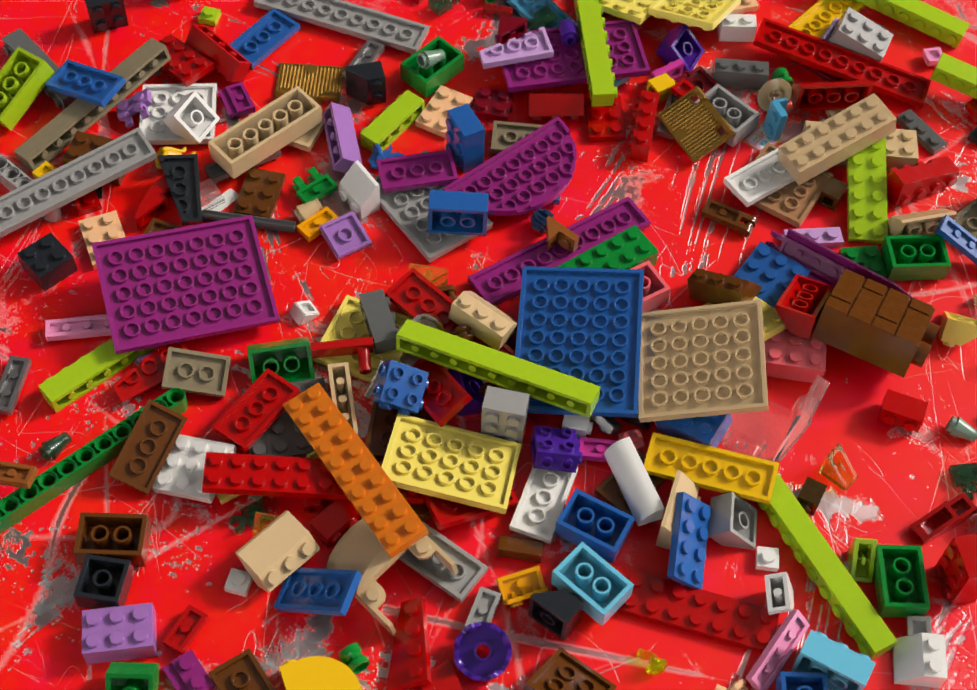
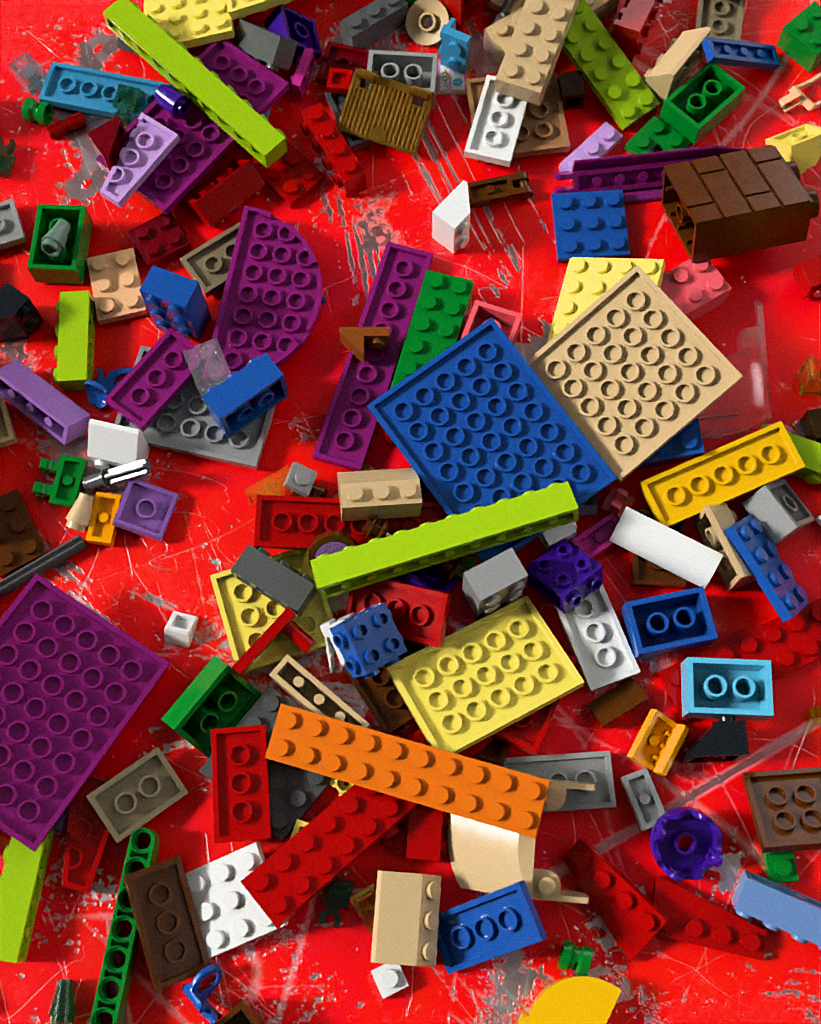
camera: 35 degrees left, 15 degrees up
dark blue gear [530,208,554,233] -> none
yellow brick [646,73,676,103] -> none
reddish brown slope [687,268,762,304] -> none
red slope [775,274,834,339] -> none
none -> dark grey axle [83,459,152,491]
none -> blue piece [181,964,223,1024]
none -> clear plate [182,338,231,397]
none -> dark grey brick [232,19,298,71]
none -> light grey plate [283,462,318,497]
none -> white slope [432,180,471,254]

